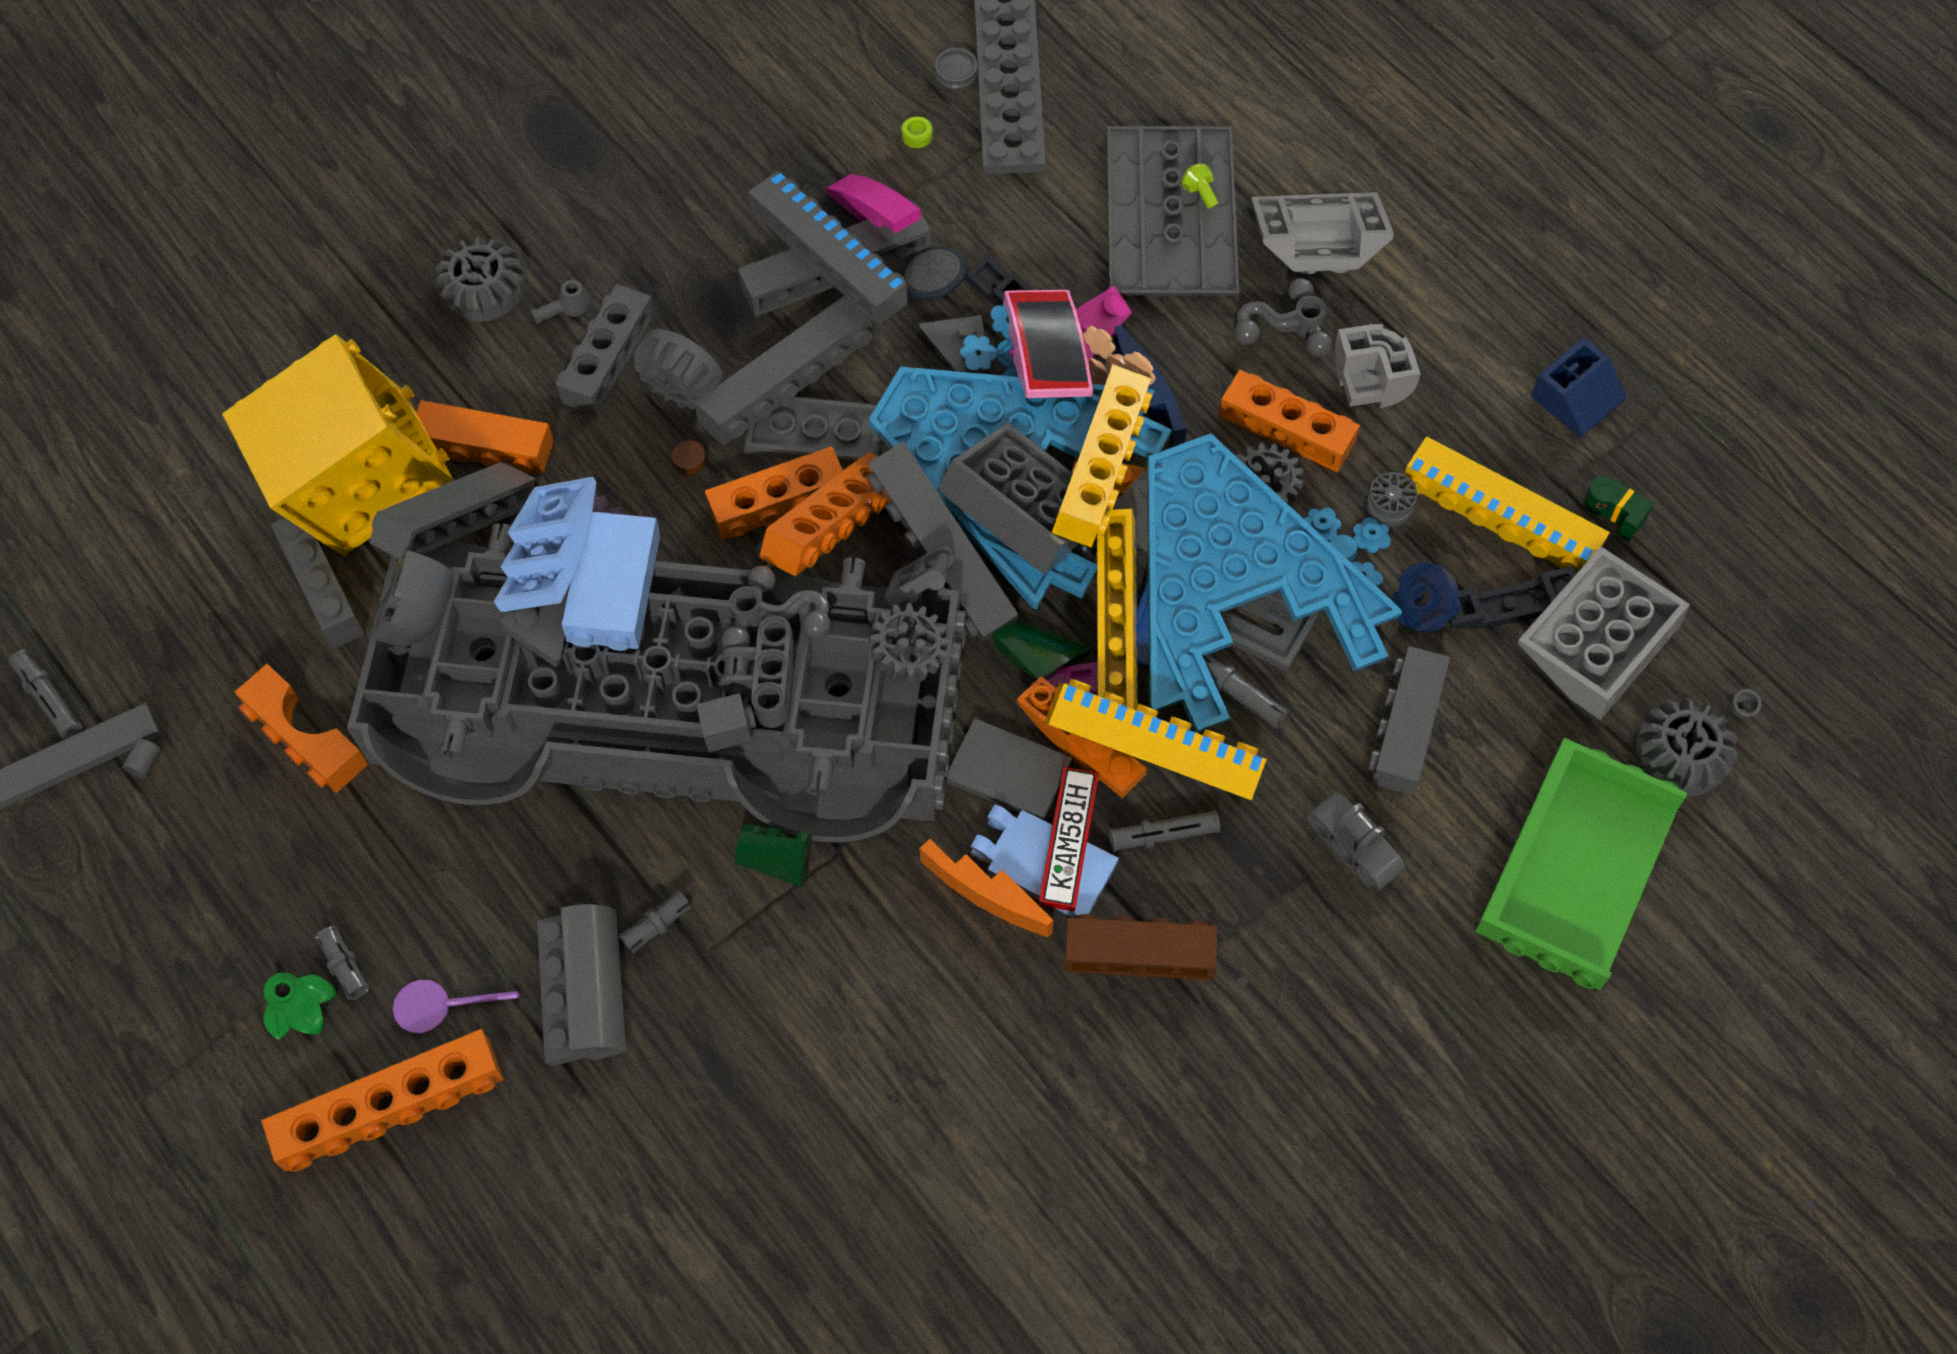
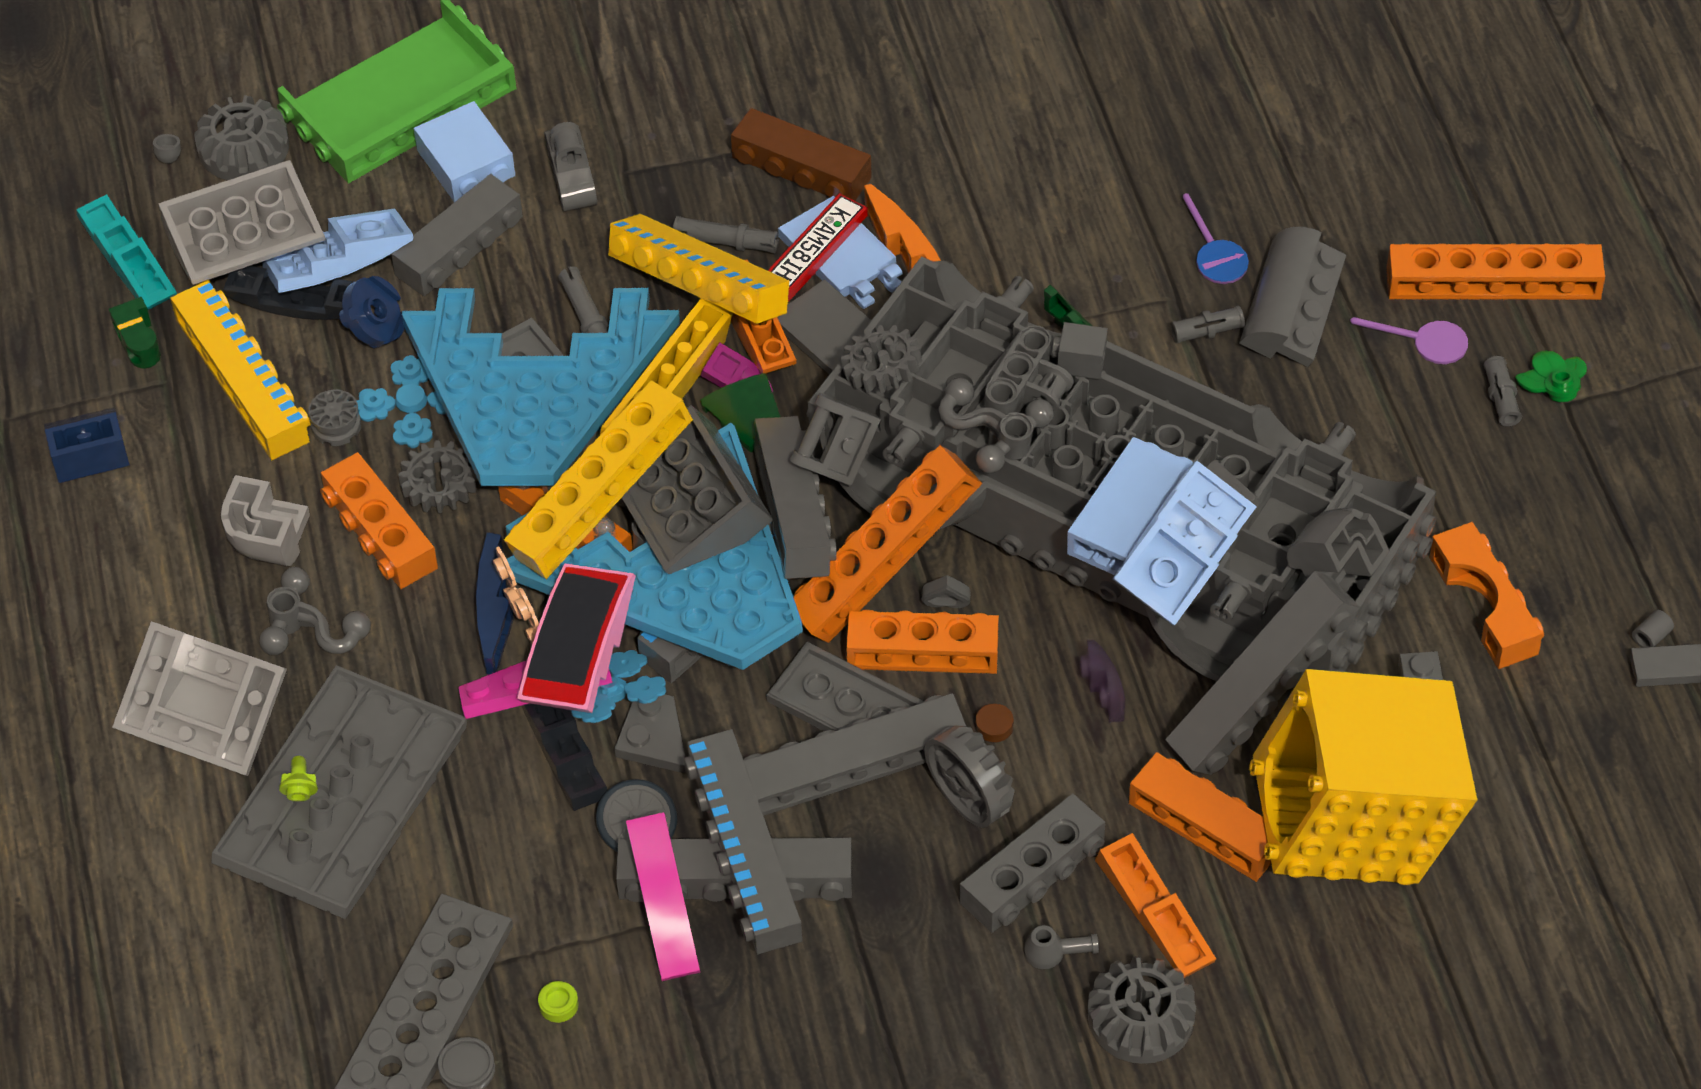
camera: 155 degrees left, 10 degrees down
none -> teal slope [76,194,177,310]
none -> light blue slope [262,208,413,293]
none -> light blue brick [414,101,515,202]
none -> orange slope [1095,833,1216,978]
none -> blue piece [1183,193,1249,284]

